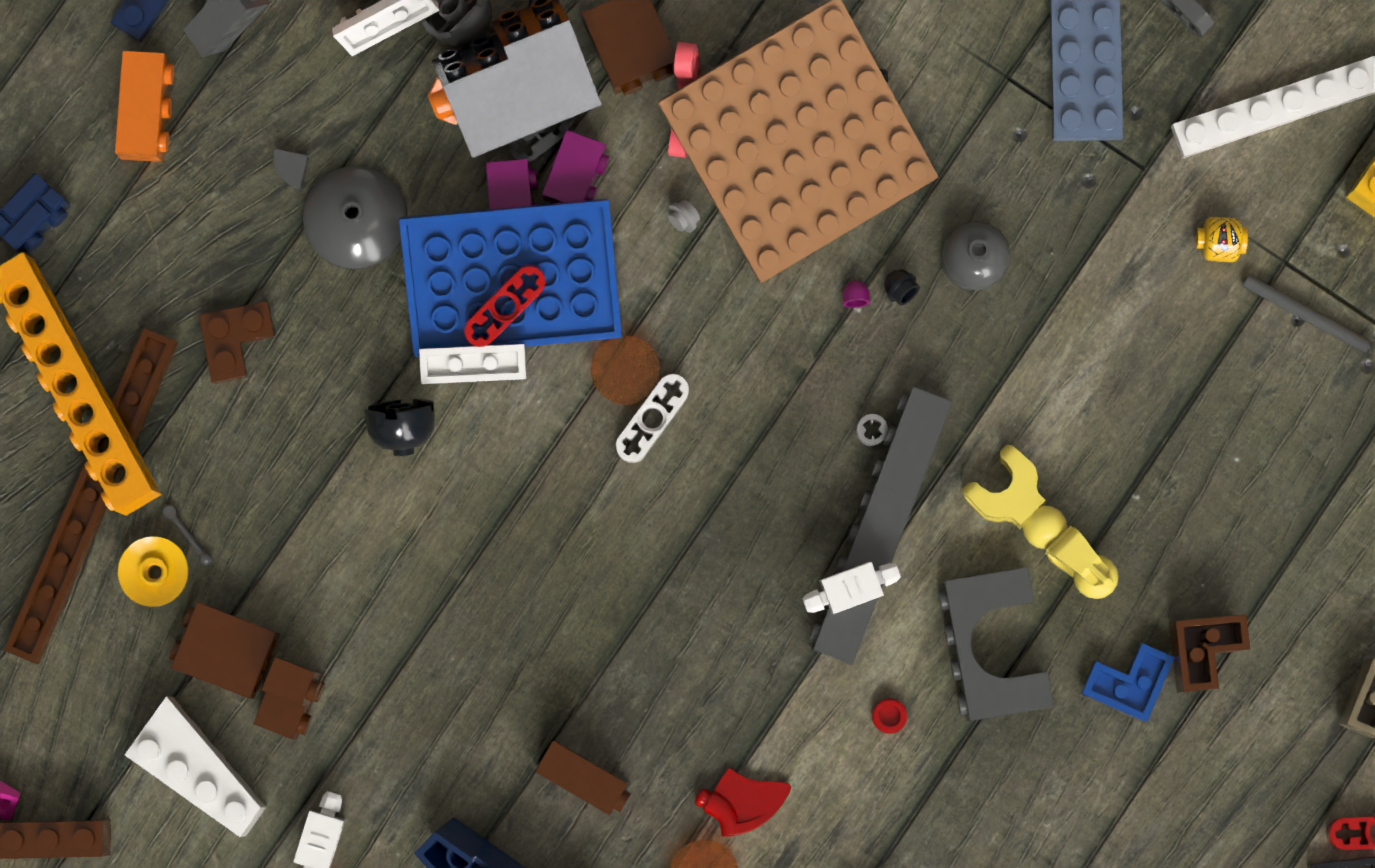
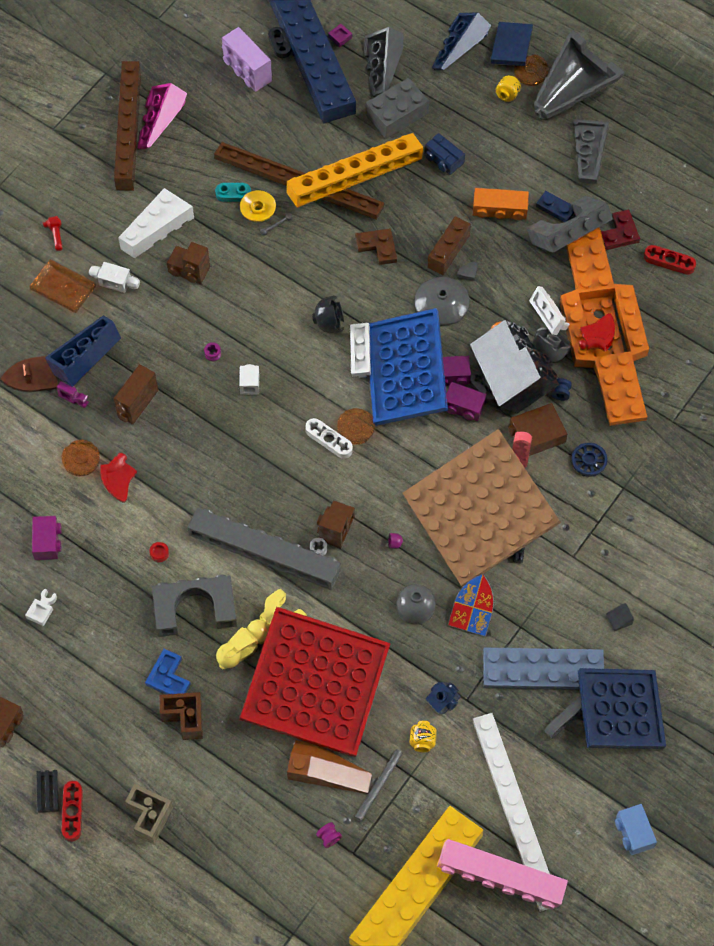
camera: 90 degrees right, 20 degrees down
reddish brown brick [169,602,280,699] -> none
red beam [465,264,546,347] -> none
light grey plate [668,200,700,233] -> none
white piece [802,562,901,614] -> none
black plate [884,269,920,306] -> none
none -> magenta bush [204,342,221,361]
none -> teal plate [215,183,251,202]
none -> white brick [239,364,259,395]
none -> red plate [239,606,390,757]
none -> dark orange wedge [287,740,372,794]
none -> reddish brown brick [317,500,355,549]
none -> dark blue brick [425,682,461,714]
none -> reddish brown brick [427,216,471,275]
none -> shield [448,574,494,636]

